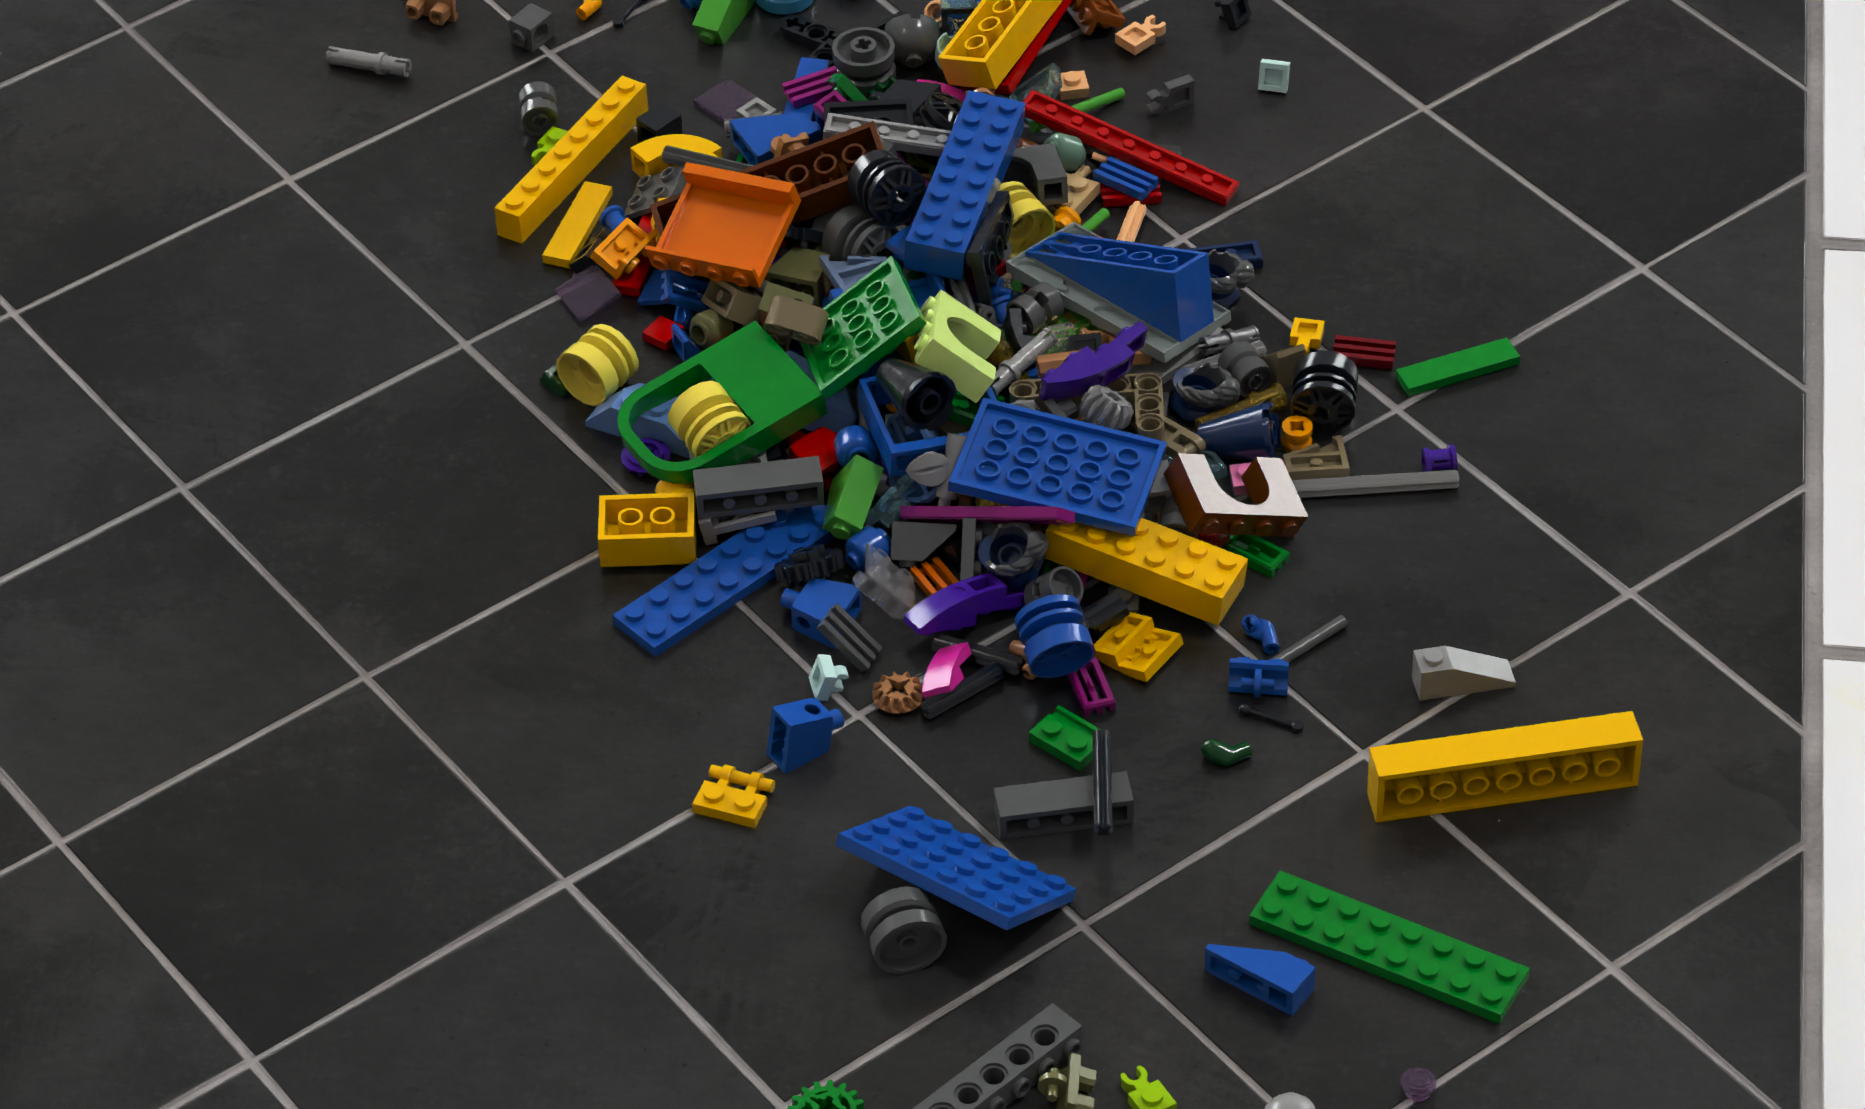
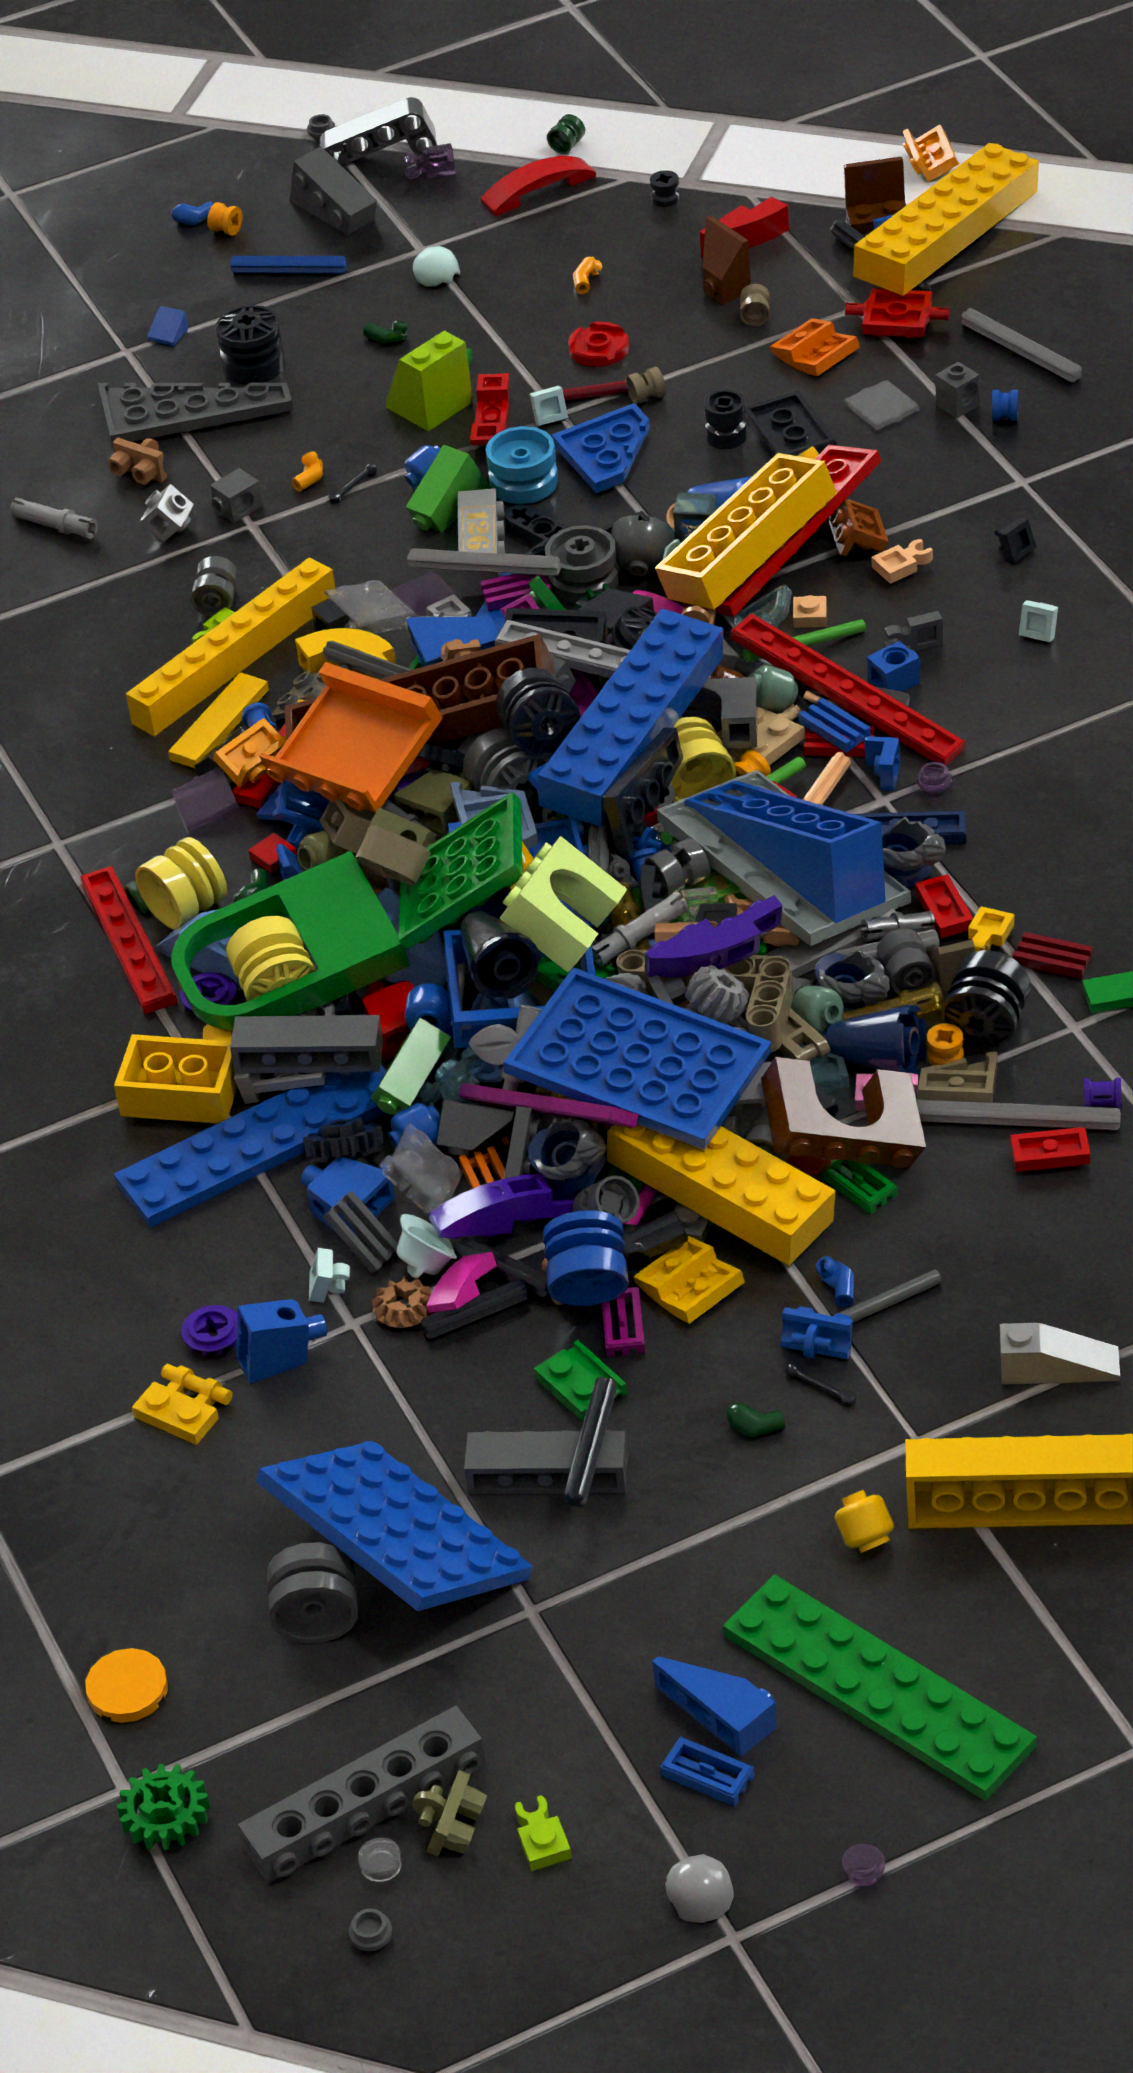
camera: 15 degrees right, 0 degrees up
none -> red tile [79,866,177,1014]
none -> light orange tile [85,1648,168,1723]
none -> light grey brick [140,484,194,542]
none -> dark purple gear [181,1305,238,1357]
none -> dark green arm [233,869,269,902]
none -> clear hinge [325,580,414,634]
none -> light aqua piece [397,1214,457,1278]
none -> light grey axle [407,548,561,576]
none -> light grey brick [458,488,506,597]
none -> blue tile [660,1736,755,1807]
none -> sand green head [791,985,844,1034]
none -> yellow head [834,1490,894,1553]
none -> blue bracket [864,736,901,791]
none -> blue brick [866,641,921,692]
none -> red plate [915,874,974,938]
none -> clear purple plate [917,762,952,793]
none -> red plate [1010,1127,1090,1172]

